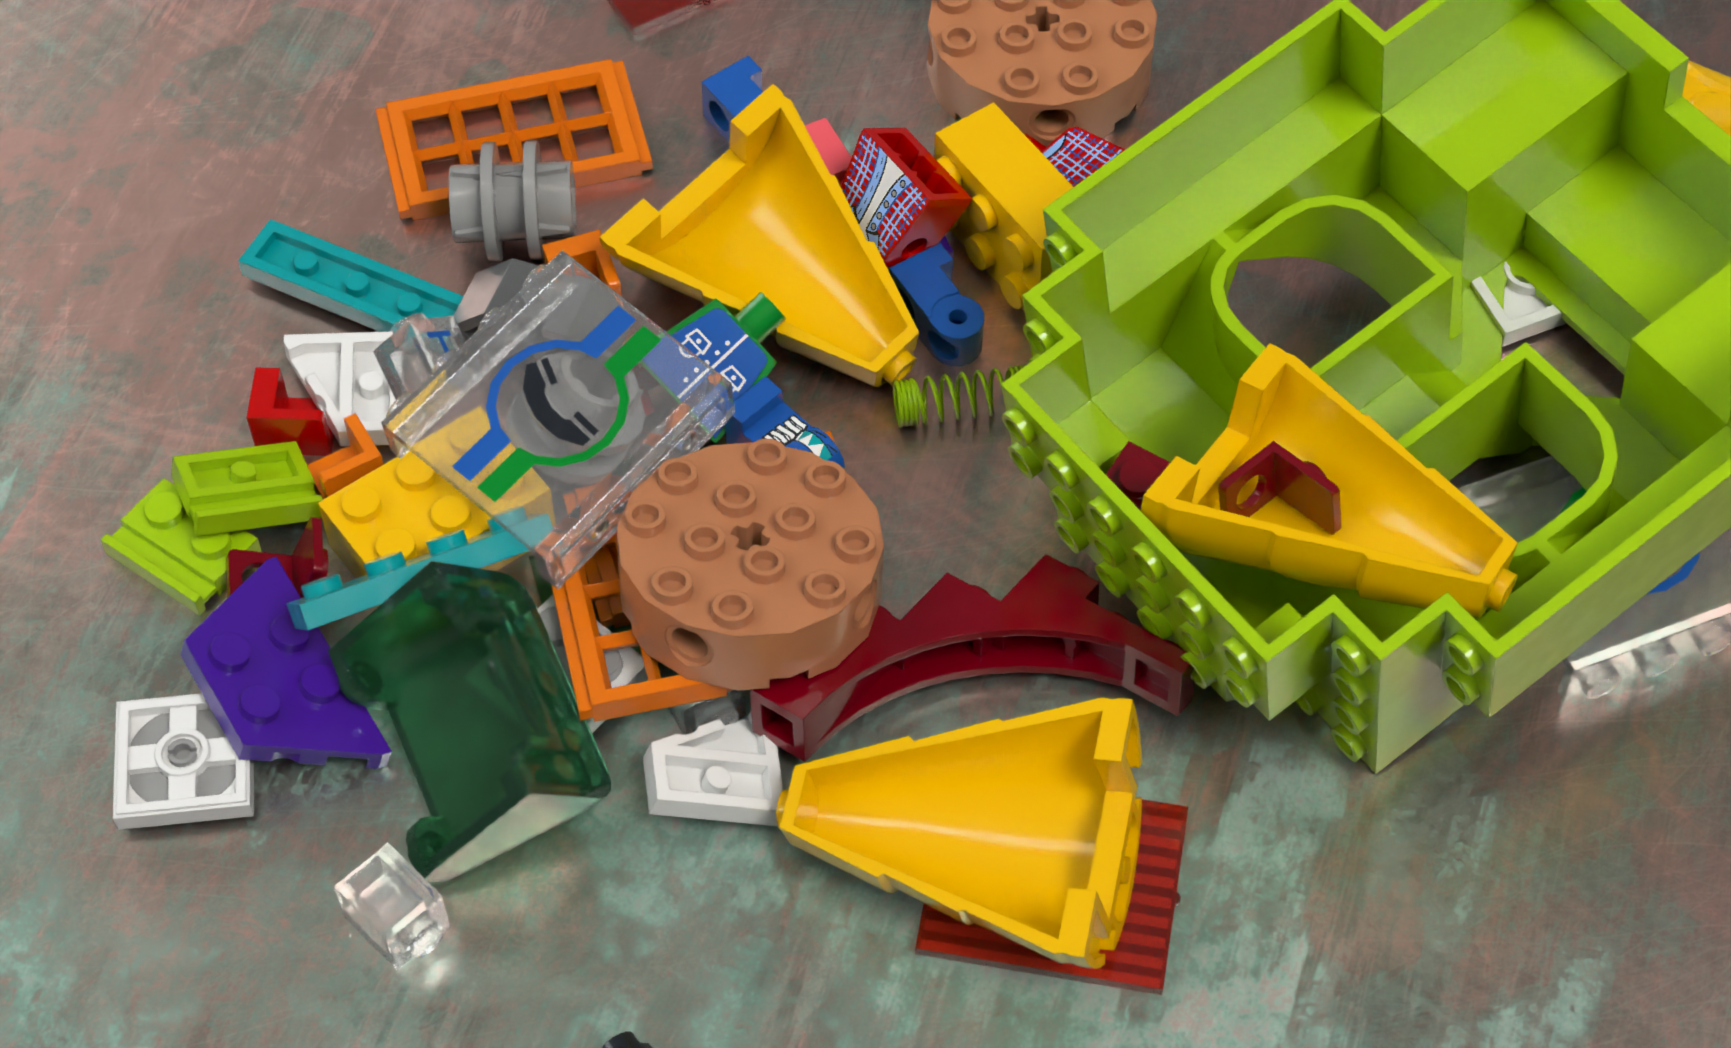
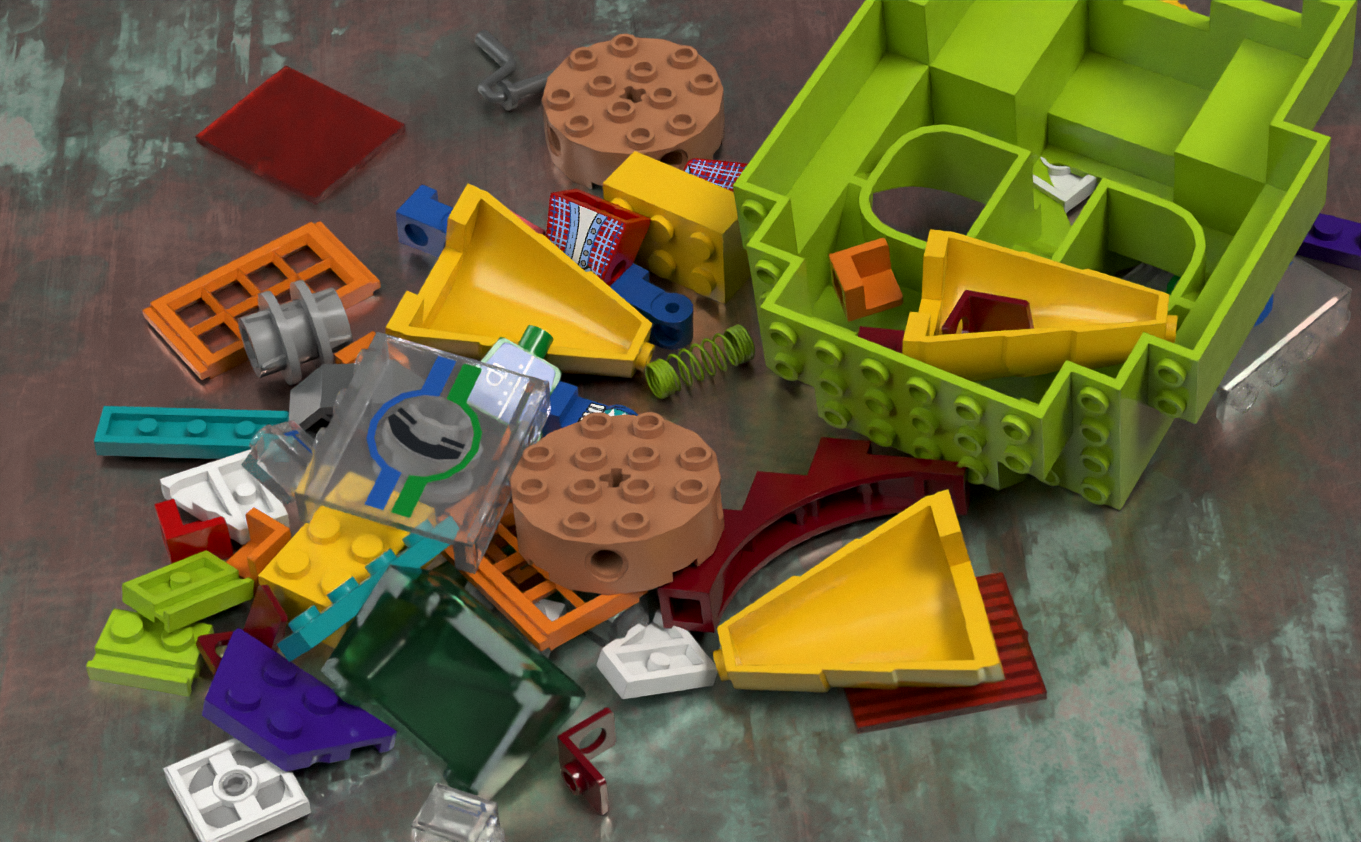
camera: 20 degrees left, 10 degrees down
none -> dark red bracket [557,707,616,816]
none -> orange panel [828,238,903,322]

